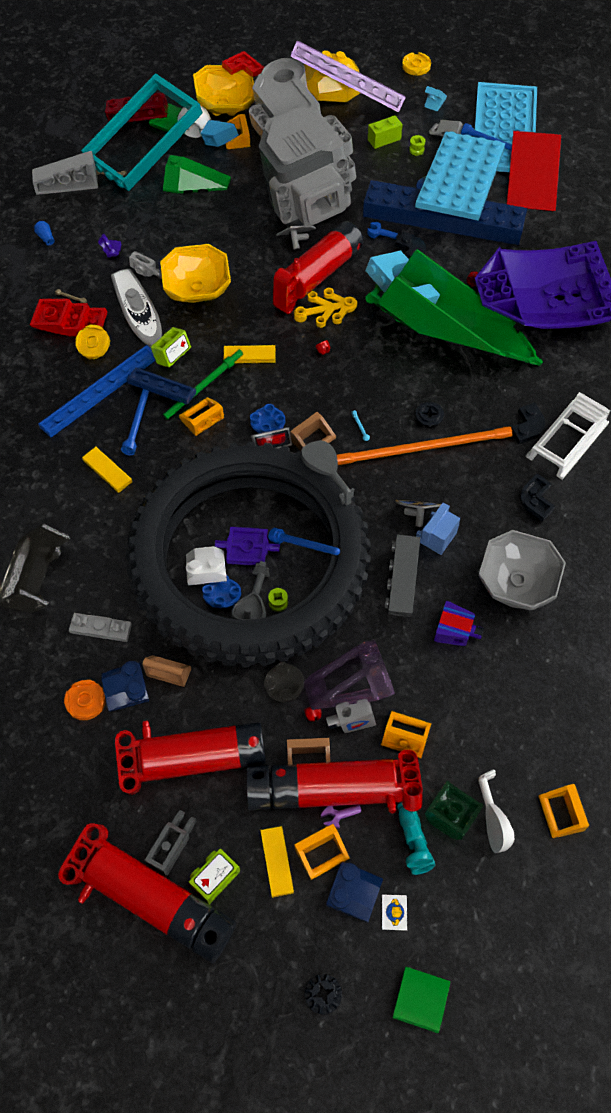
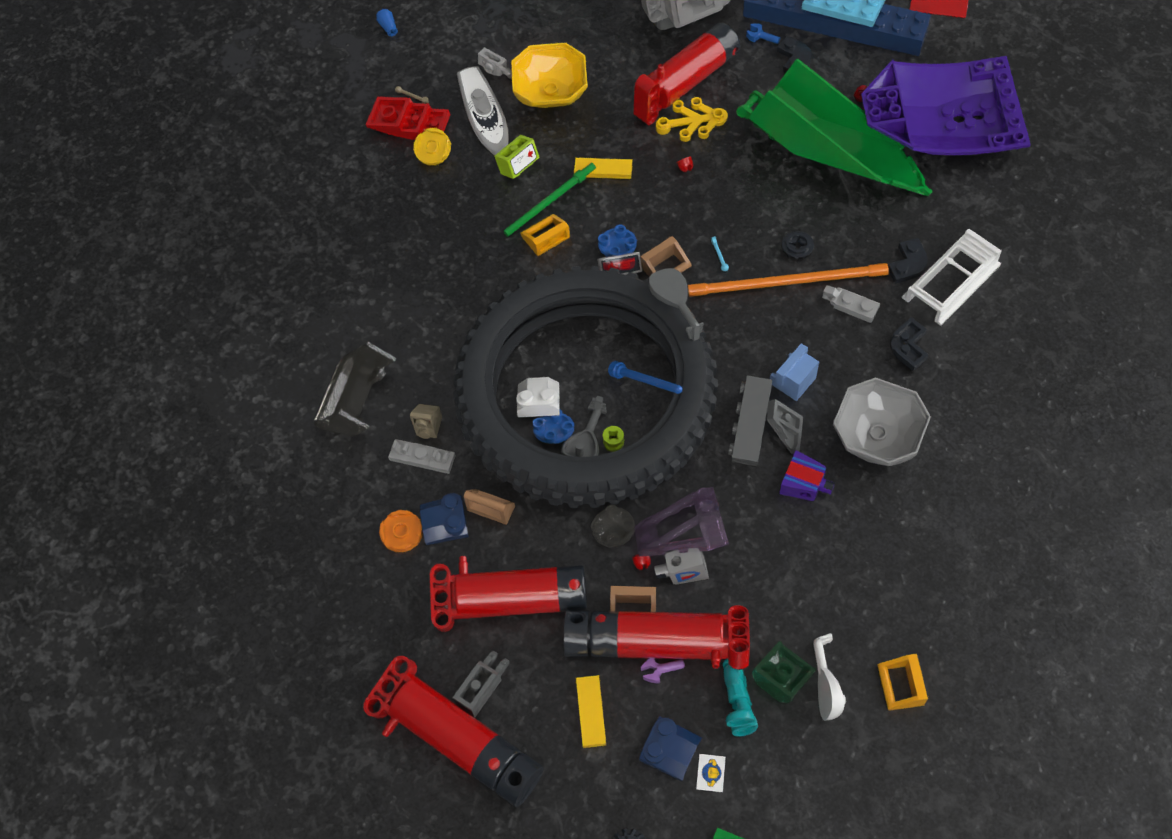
camera: 10 degrees right, 0 degrees up
blue tile [39,345,156,438] -> none
yellow tile [82,447,132,493] -> none
dark purple piece [98,234,121,258] -> none
blue piece [121,389,149,455] -> none
dark blue tile [127,368,196,405] -> none
brick [189,849,240,905] -> none
dark purple plate [215,527,280,565] -> none
light grey shield [276,226,316,250] -> none
light orange tile [294,824,350,880] -> none
medium azure arch [365,251,440,304] -> none
light orange tile [381,711,431,758] -> none
light grey shield [395,500,441,527] -> none
none -> dark tan slope [410,404,442,439]
none -> dark grey wing [767,399,803,454]
none -> light grey hinge [822,285,880,323]

